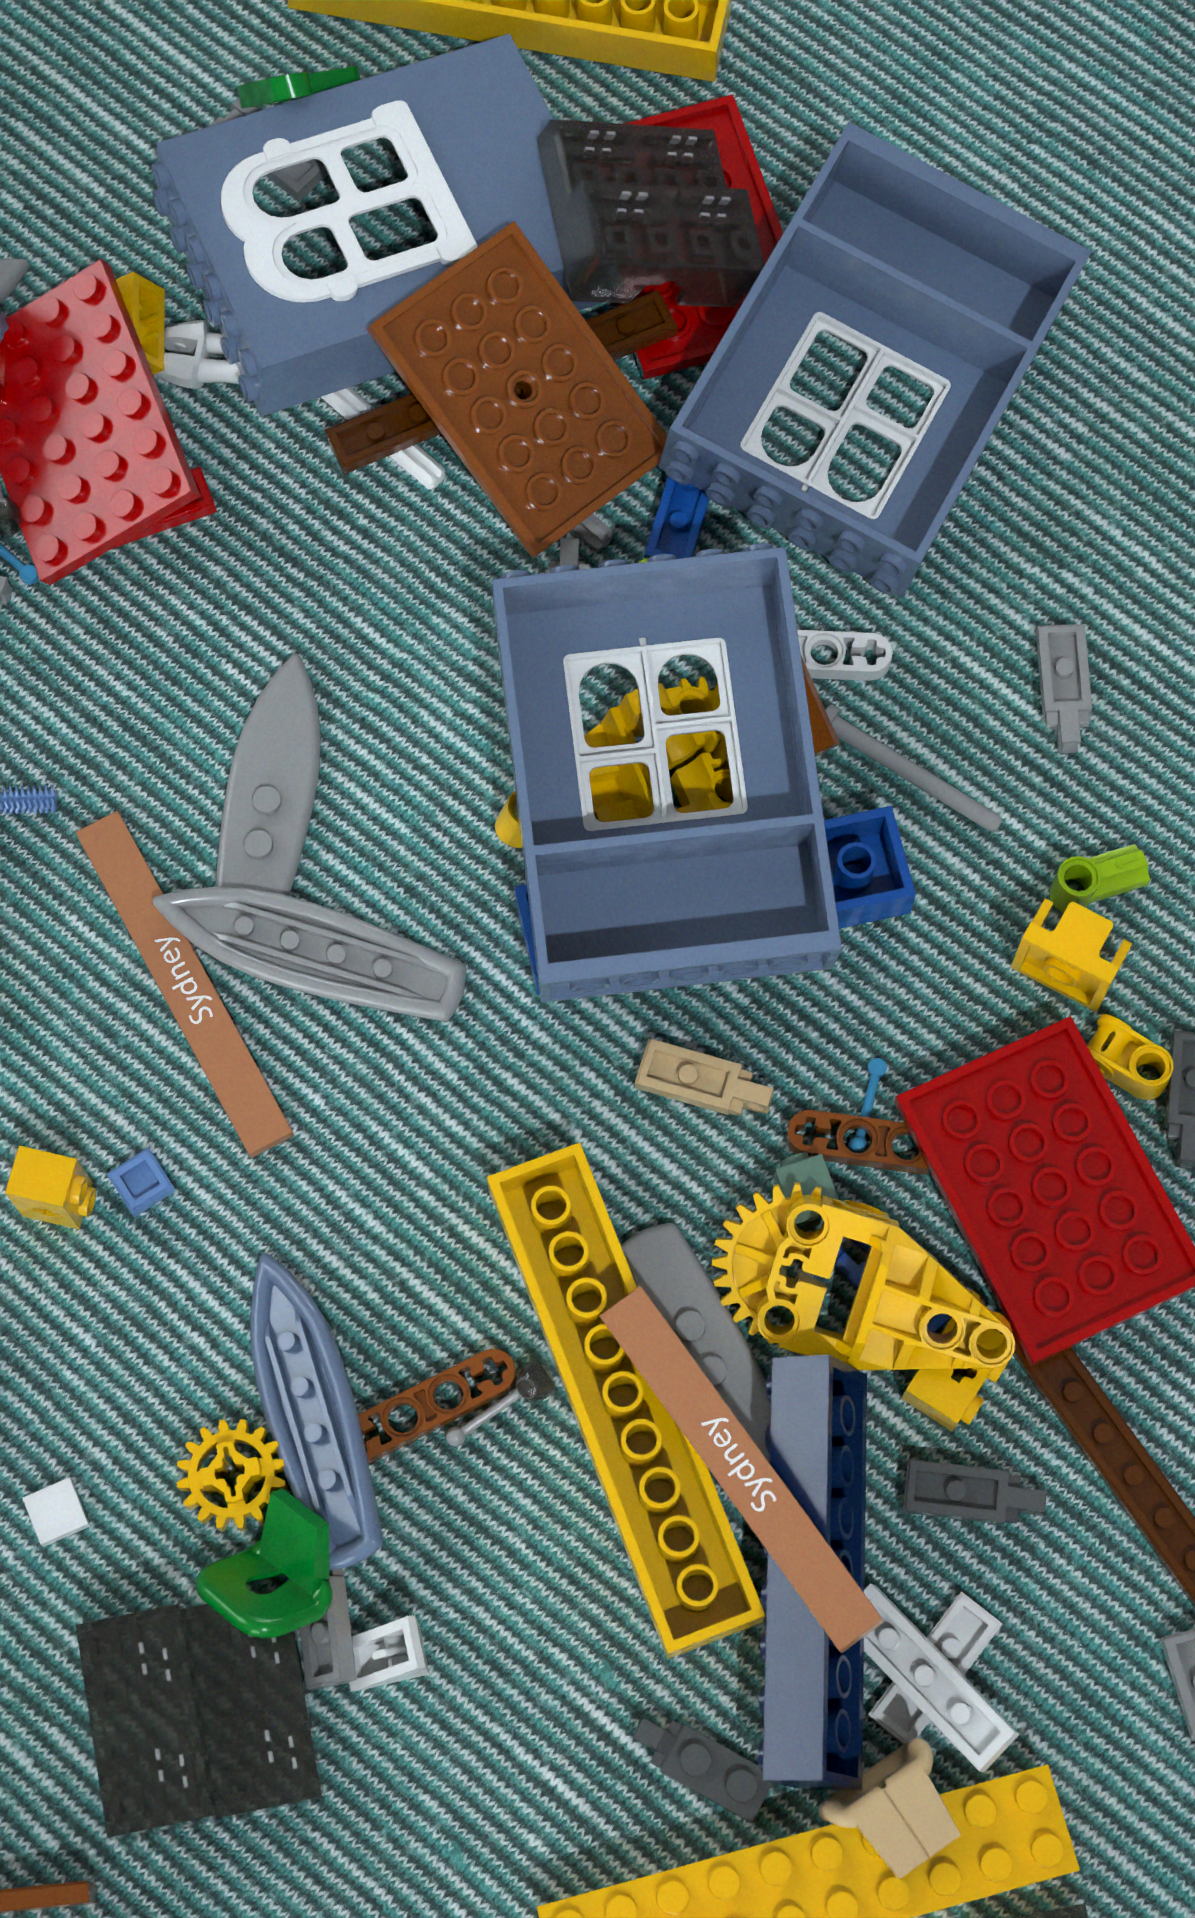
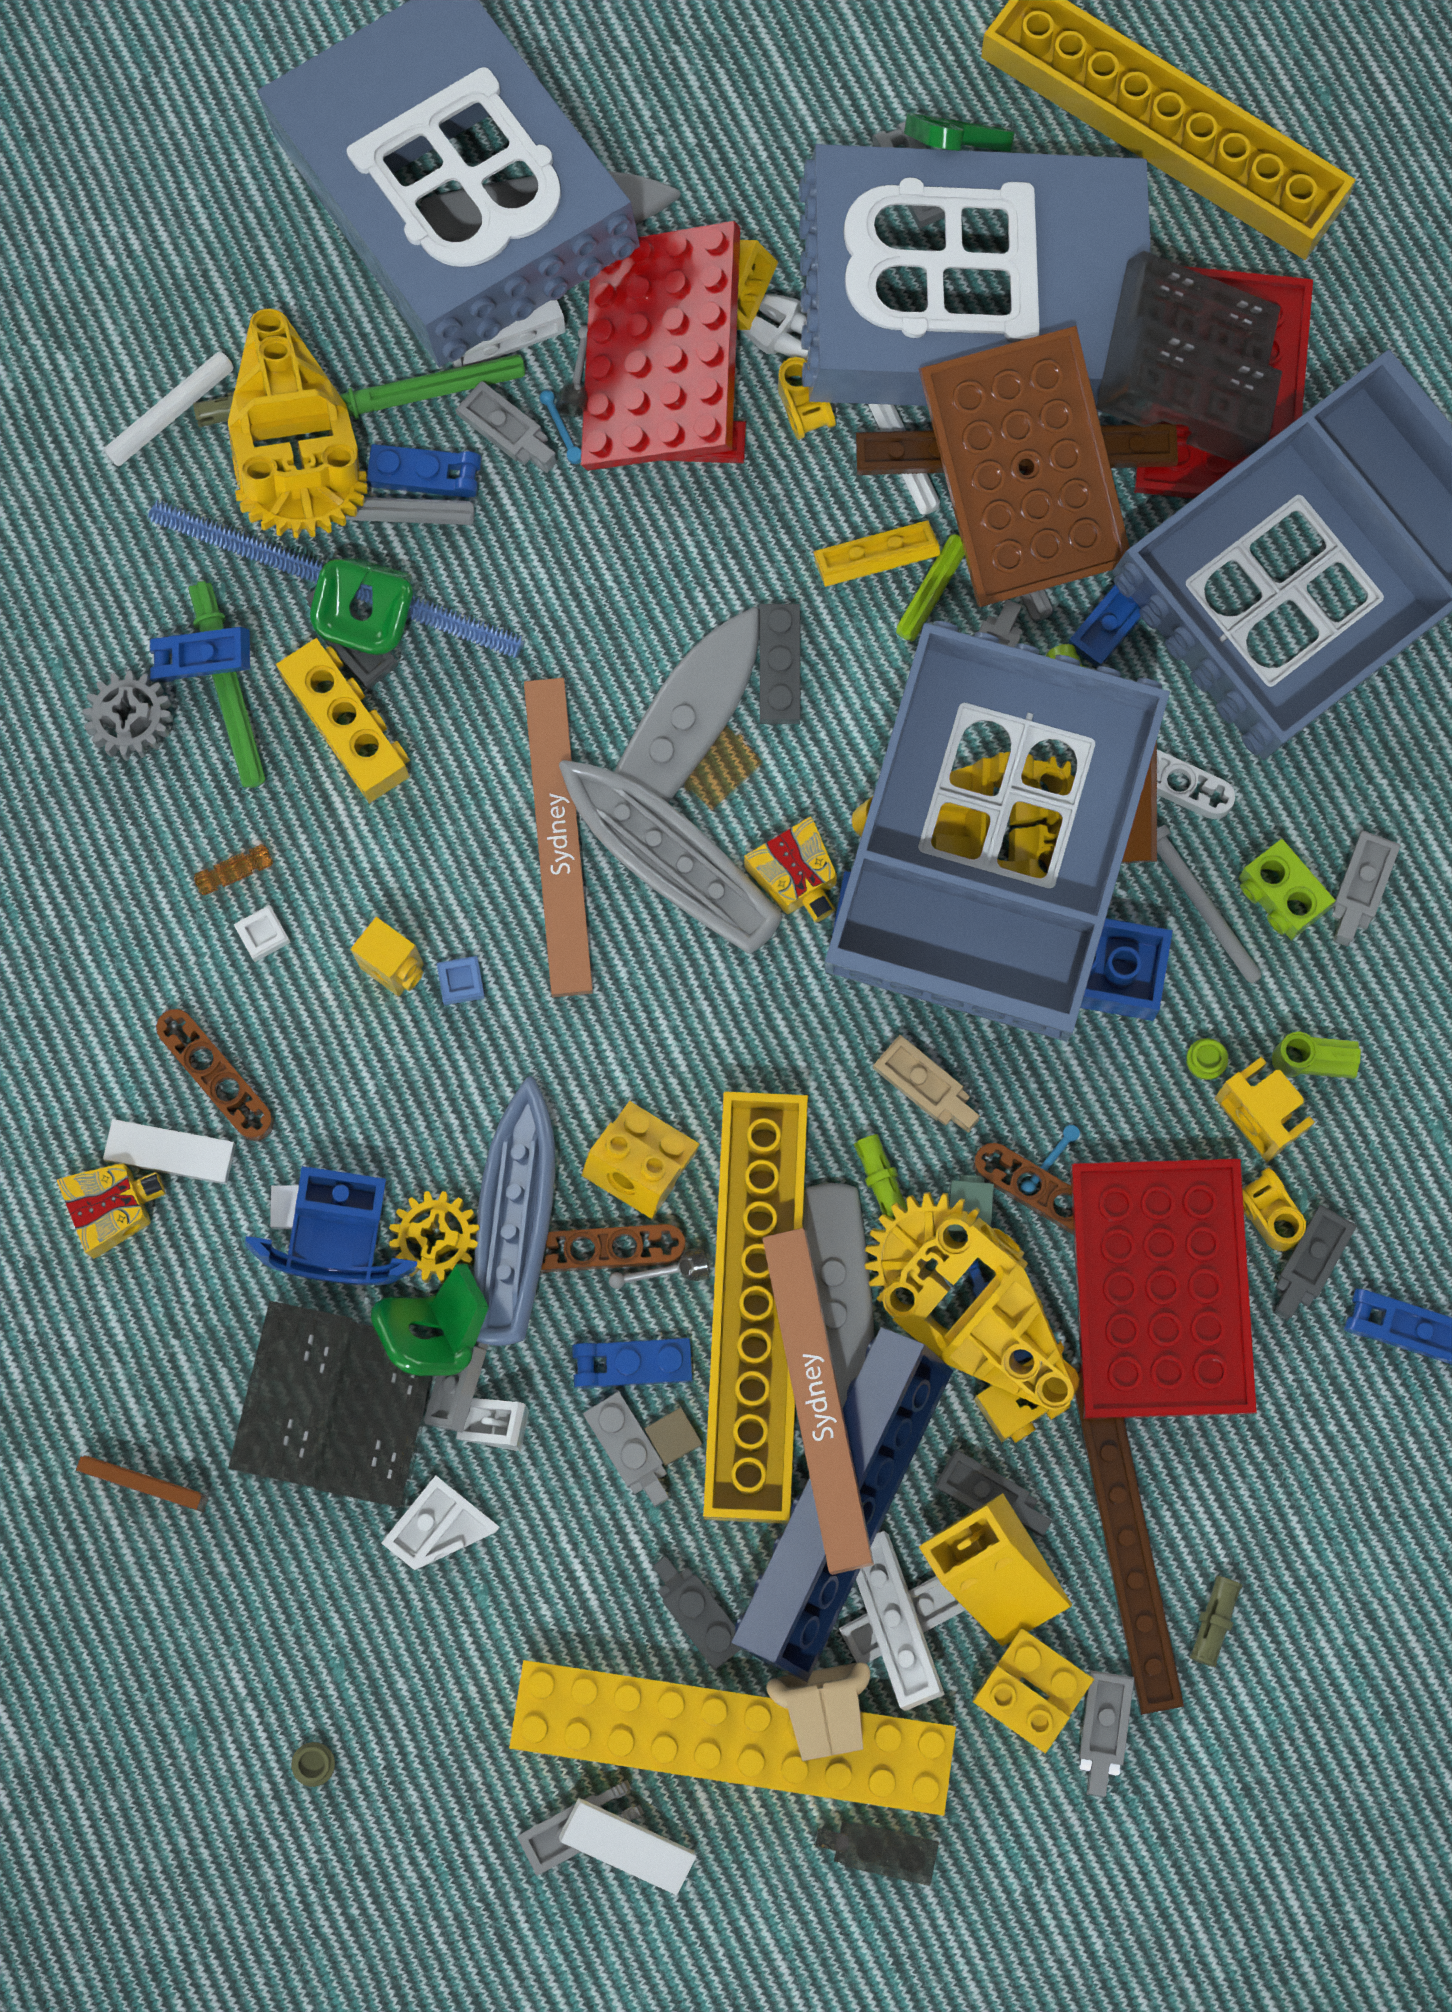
camera: 25 degrees right, 5 degrees up
none -> blue piece [245,1166,417,1285]
none -> white wing [382,1475,500,1570]
none -> blue plate [572,1338,693,1389]
none -> yellow brick [581,1101,700,1219]
none -> light grey hinge [583,1391,670,1508]
none -> dark tan tile [644,1407,702,1467]
none -> clear orange piece [684,726,763,811]
none -> torso [744,816,837,923]
none -> dark grey plate [760,604,800,724]
none -> yellow piece [778,357,836,440]
none -> yellow tile [813,520,940,587]
none -> lime pin [853,1134,908,1219]
none -> lime axle [896,534,965,642]
none -> yellow slope [919,1493,1072,1647]
none -> yellow brick [973,1628,1094,1754]
none -> lime plate [1186,1038,1228,1080]
none -> lime brick [1238,839,1336,941]

